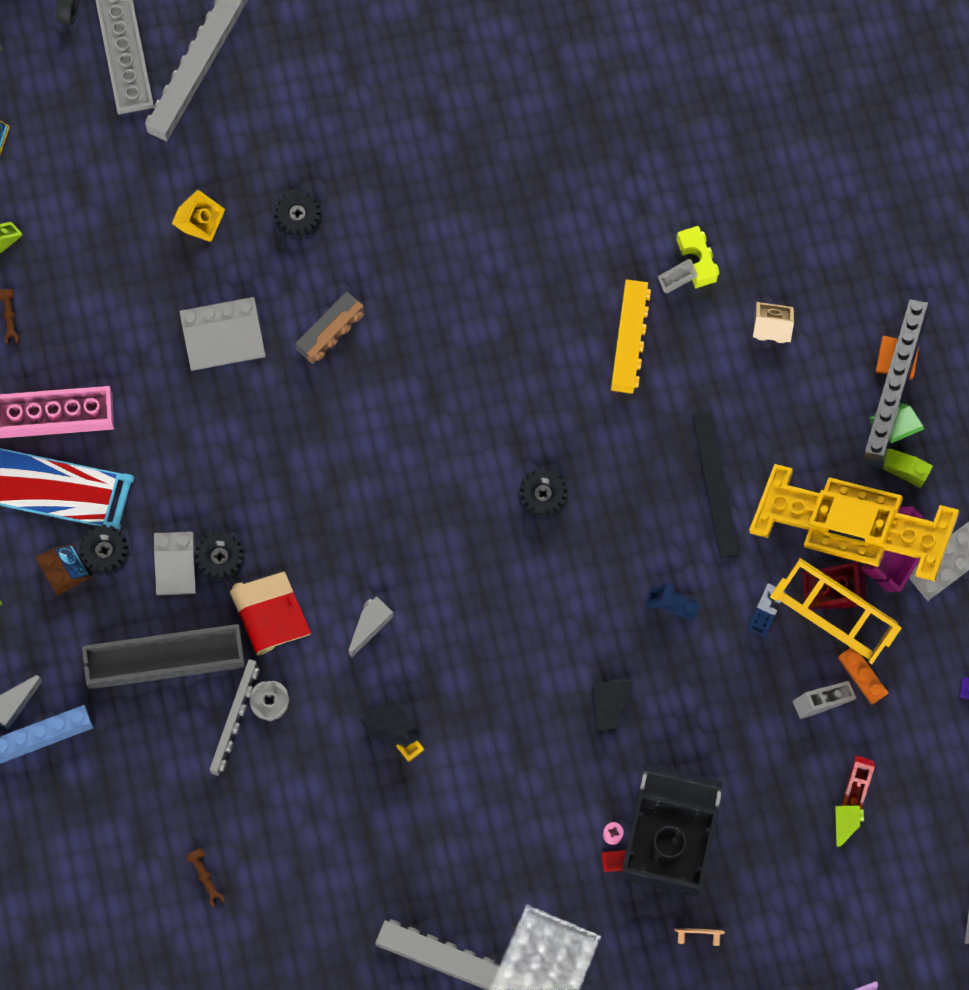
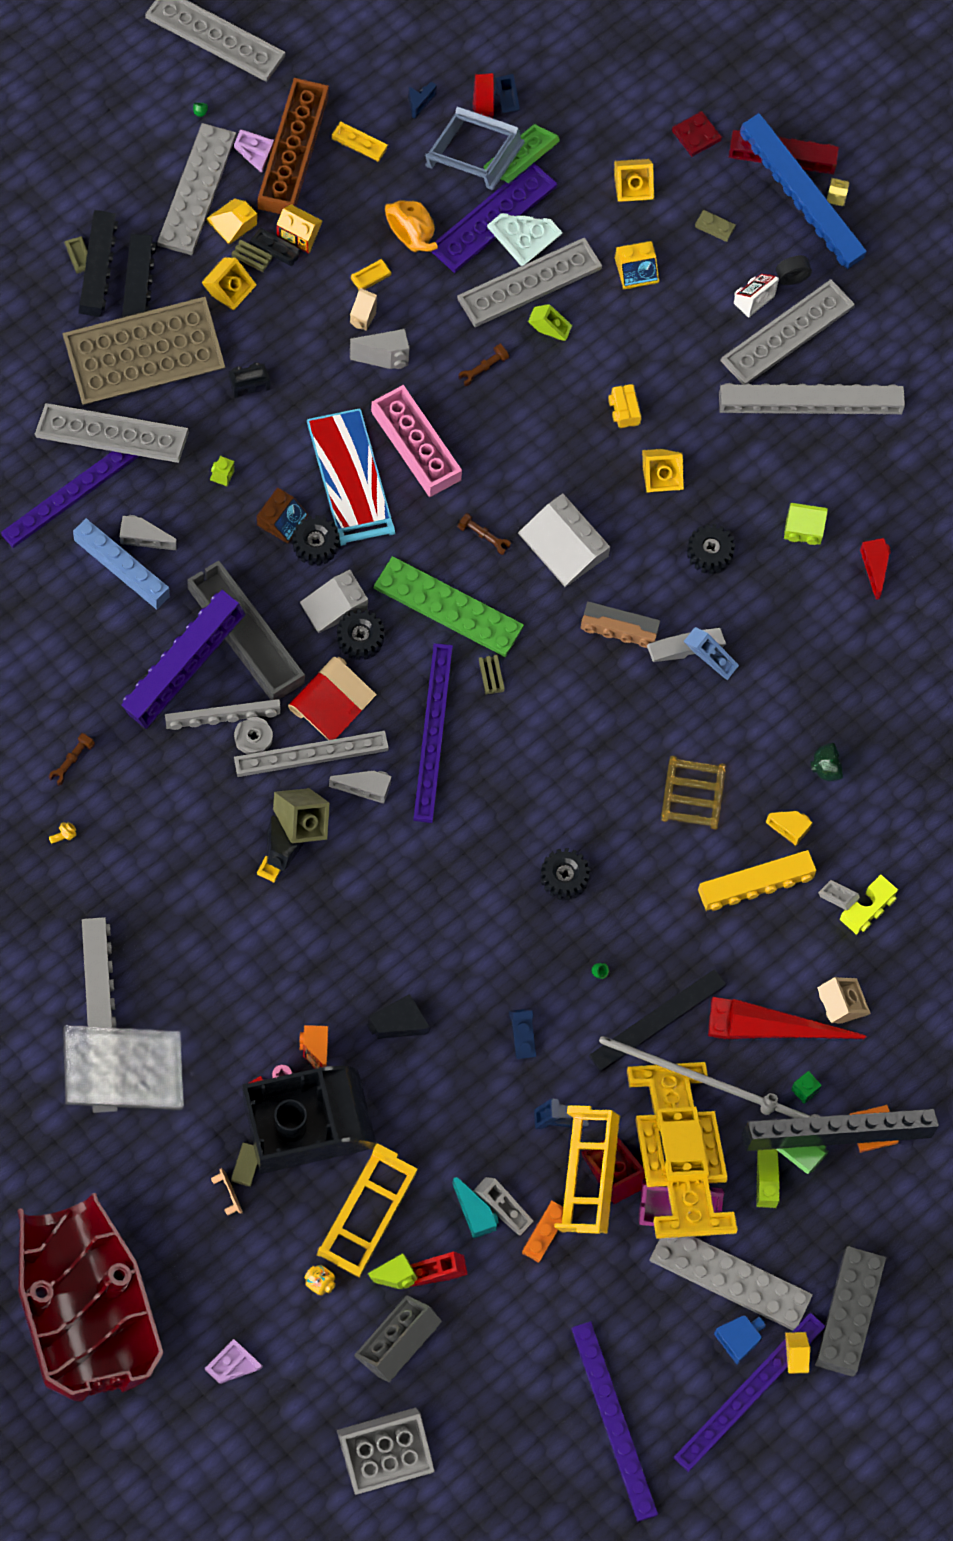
camera: 60 degrees right, 5 degrees down
none -> yellow plate [49,822,77,844]
none -> dark purple brick [122,590,246,729]
none -> olive tile [231,1143,258,1187]
none -> light grey plate [234,731,389,777]
none -> olive slope [273,788,329,843]
none -> orange slope [299,1025,328,1069]
none -> yellow head [305,1265,336,1295]
none -> yellow piece [317,1143,417,1278]
none -> dark grey slope [354,1295,442,1382]
none -> bright green plate [374,556,524,657]
none -> dark purple plate [413,643,453,823]
none -> teal slope [452,1177,499,1239]
none -> reddish brown piece [457,513,511,555]
none -> olive tile [478,655,504,695]
none -> green hinge [591,963,609,979]
none -> light grey bar [599,1036,821,1118]
none -> yellow brick [609,384,641,428]
none -> light grey slope [647,628,726,662]
none -> clear yellow bar [661,756,726,829]
none -> medium blue slope [684,627,739,680]
none -> red plate [708,997,867,1039]
none -> white slope [734,273,779,318]
none -> yellow slope [766,811,812,846]
none -> lime slope [784,503,828,545]
none -> green brick [791,1071,822,1104]
none -> clear green cylinder [811,743,843,782]
none -> red slope [860,538,891,600]

